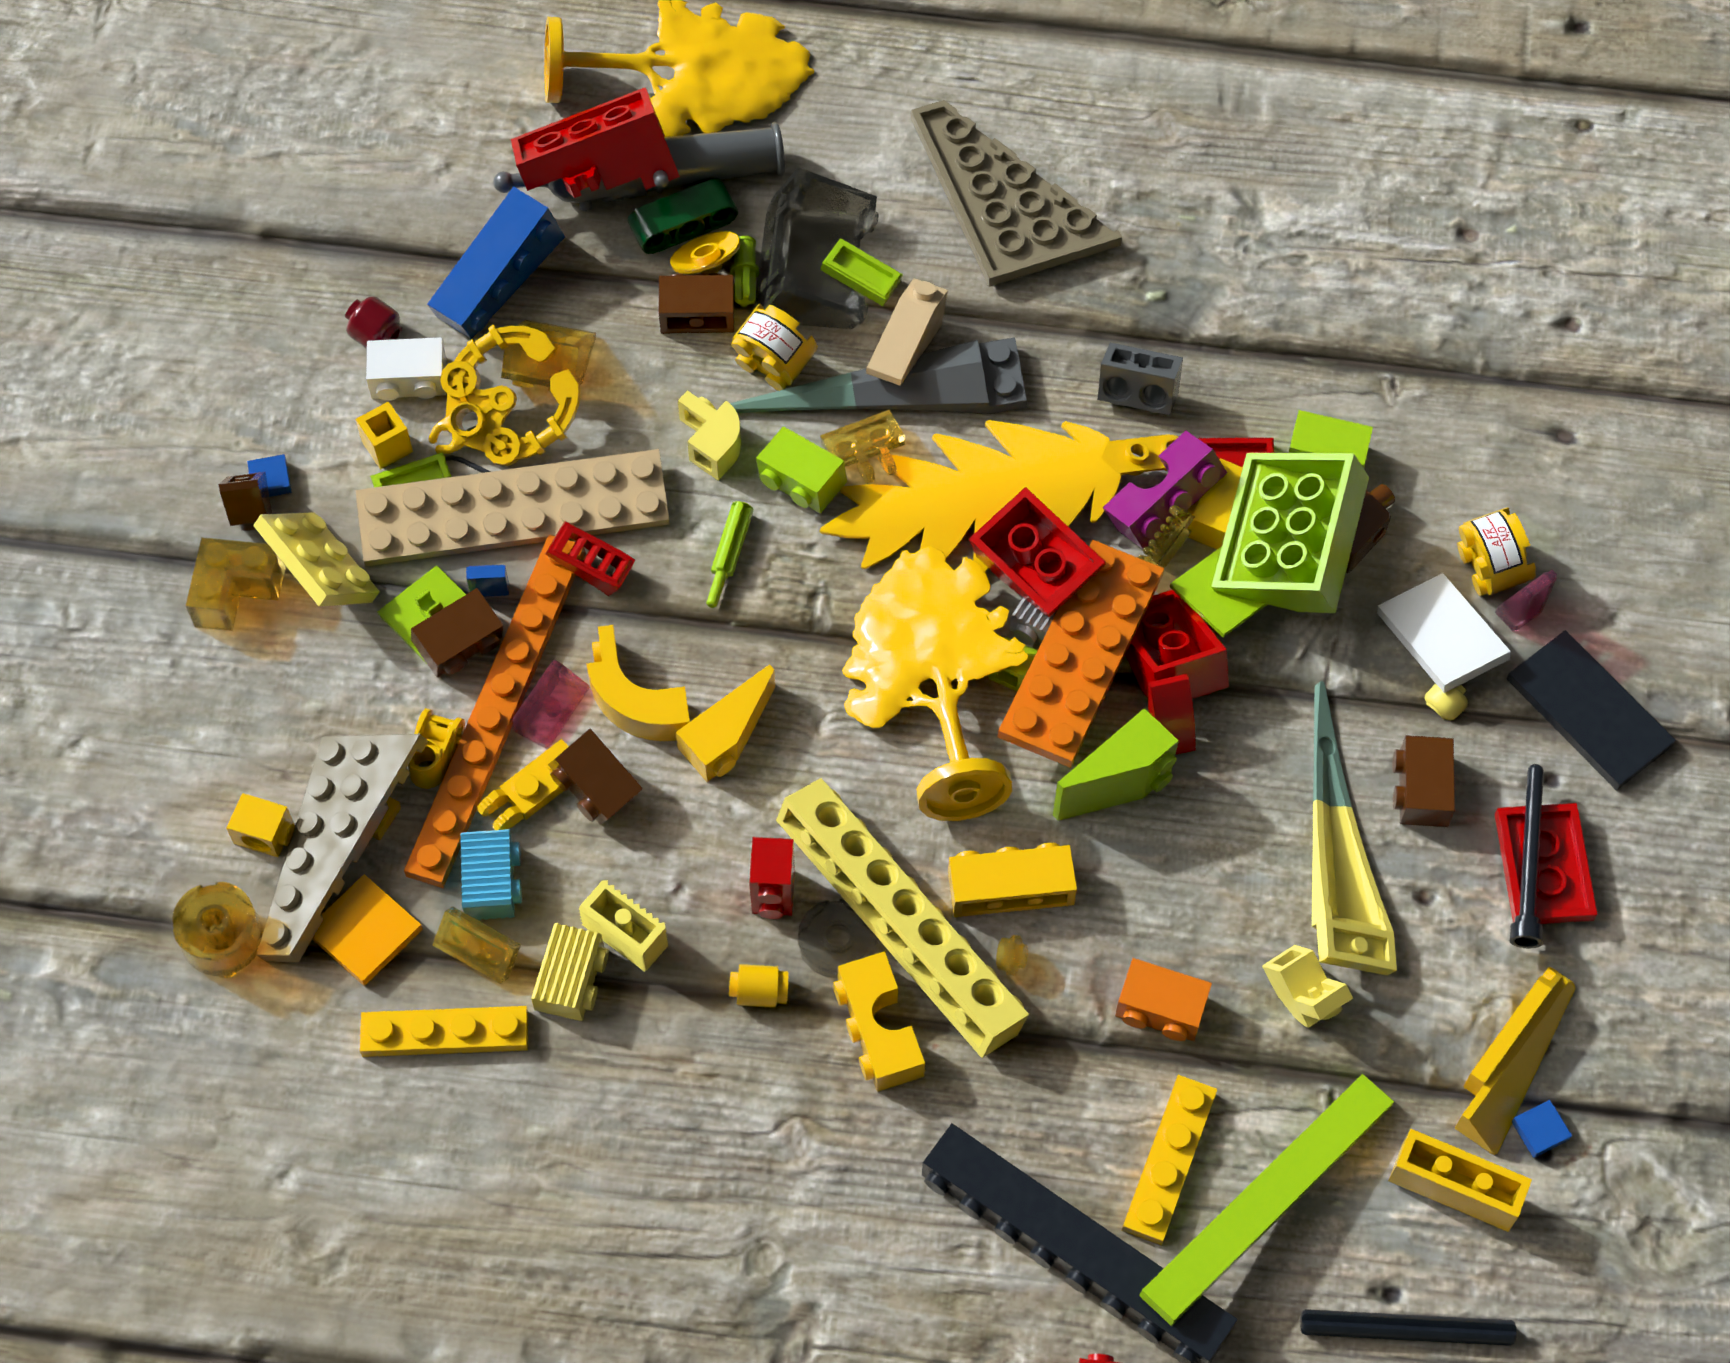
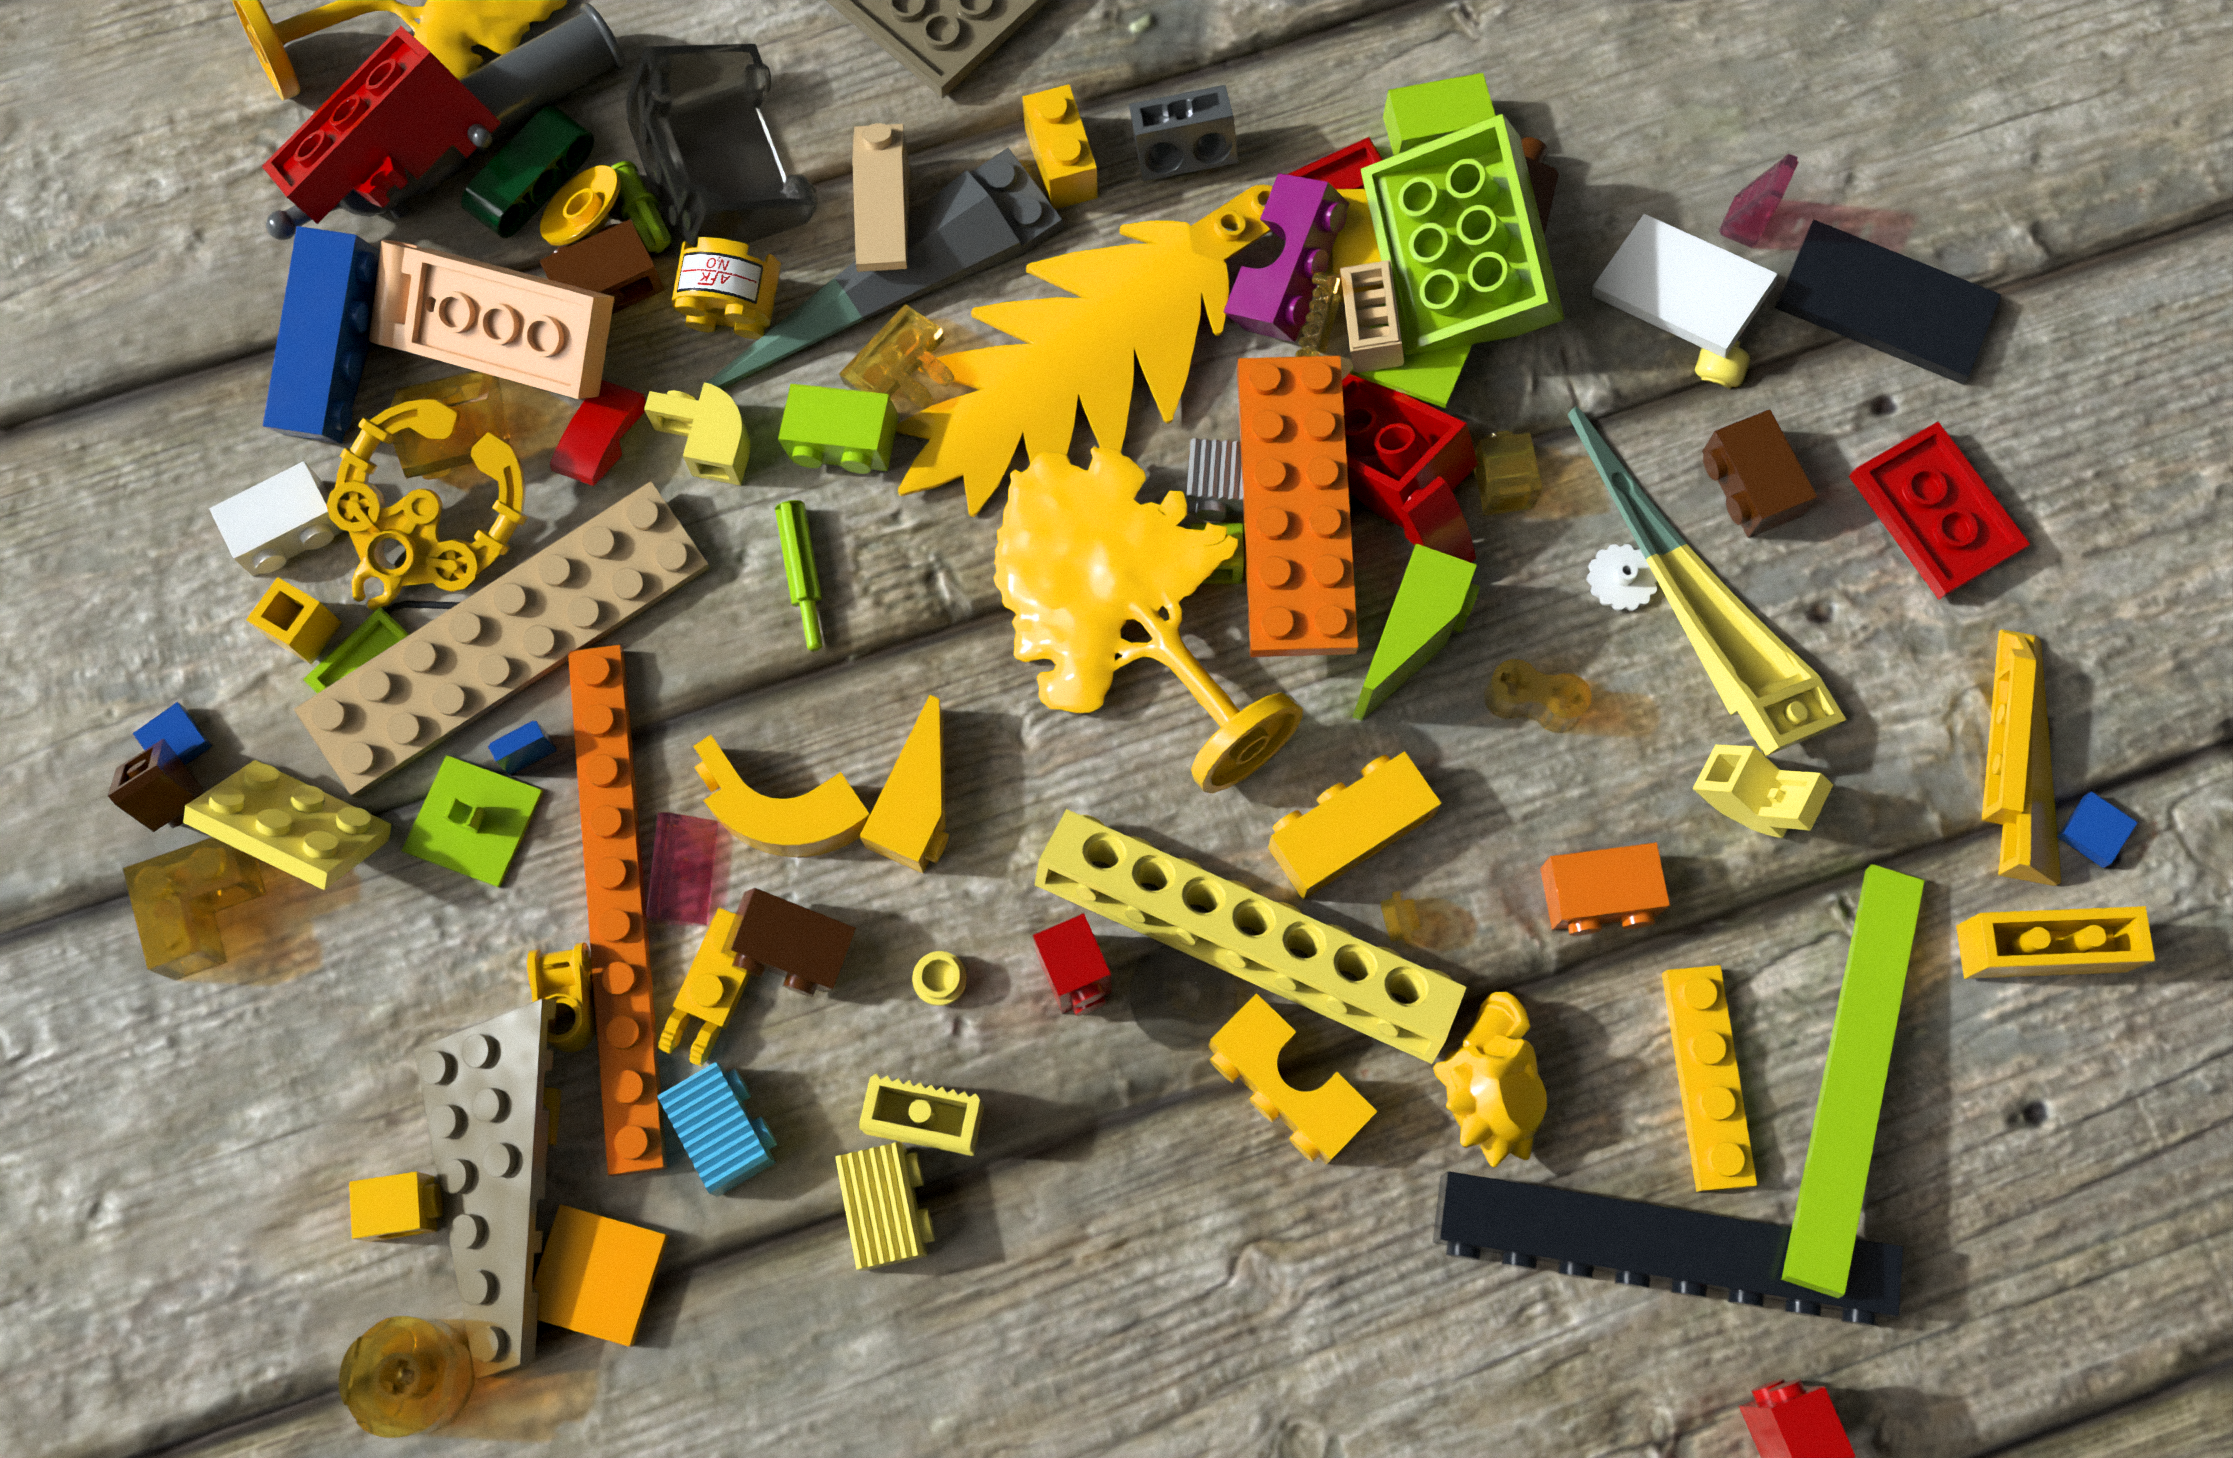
camera: 25 degrees left, 10 degrees up
dark red head [345,296,402,349] -> none
yellow plate [360,1006,528,1057] -> none
reddish brown brick [411,588,503,677] -> none
clear yellow plate [432,906,521,984] -> none
red slope [545,521,635,596] -> none
yellow brick [729,964,789,1008] -> none
lime tile [820,238,903,306] -> none
red slope [969,487,1106,617] -> none
black axle [1300,1309,1517,1346] -> none
yellow brick [1457,507,1536,596] -> none
black piece [1509,764,1544,949] -> none
none -> light nougat hinge [368,240,614,399]
none -> red slope [549,380,646,486]
none -> light yellow plate [912,951,967,1006]
none -> yellow brick [1022,84,1098,209]
none -> tan slope [1340,260,1404,373]
none -> yellow head [1433,992,1547,1168]
none -> clear yellow brick [1474,431,1543,516]
none -> clear yellow axle [1484,659,1591,733]
none -> white piece [1586,544,1657,612]

